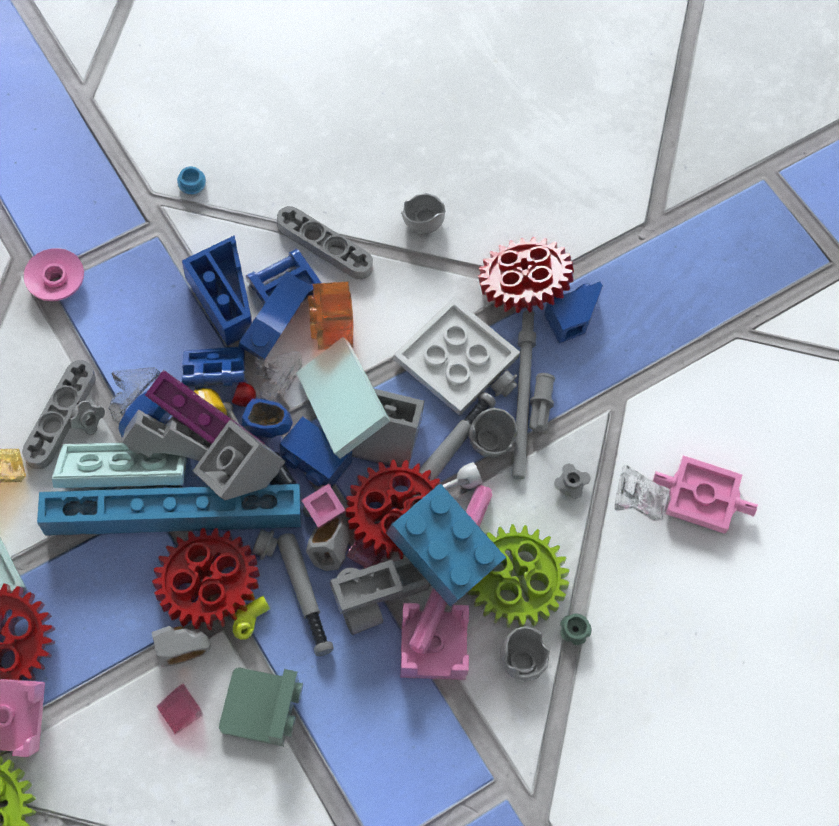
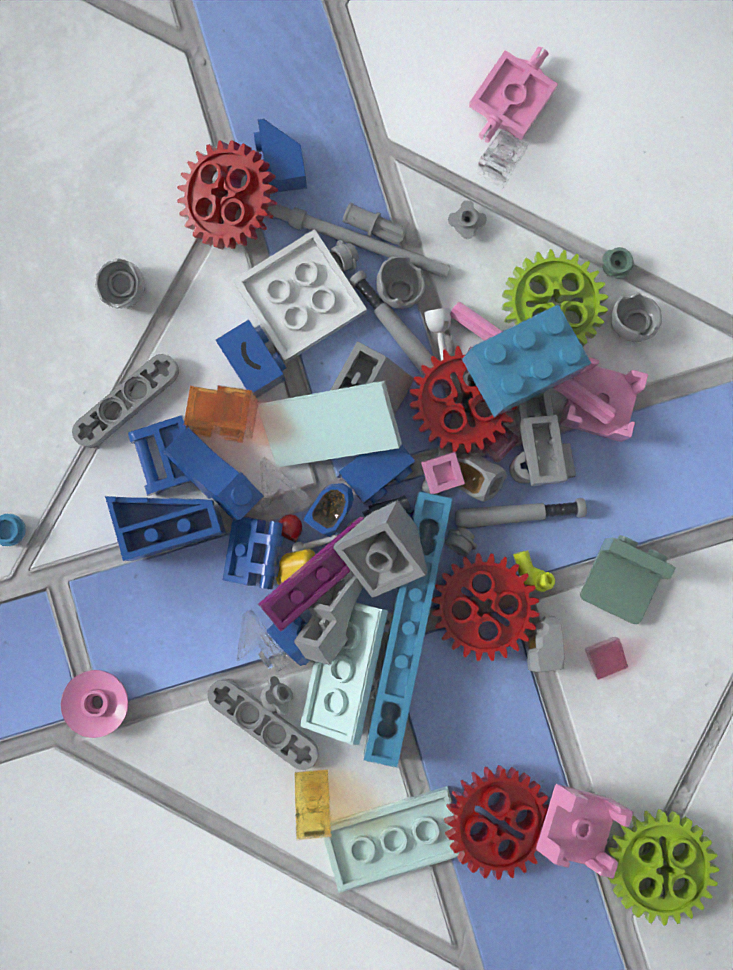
camera: 70 degrees left, 20 degrees up
none -> blue brick [215,319,287,400]

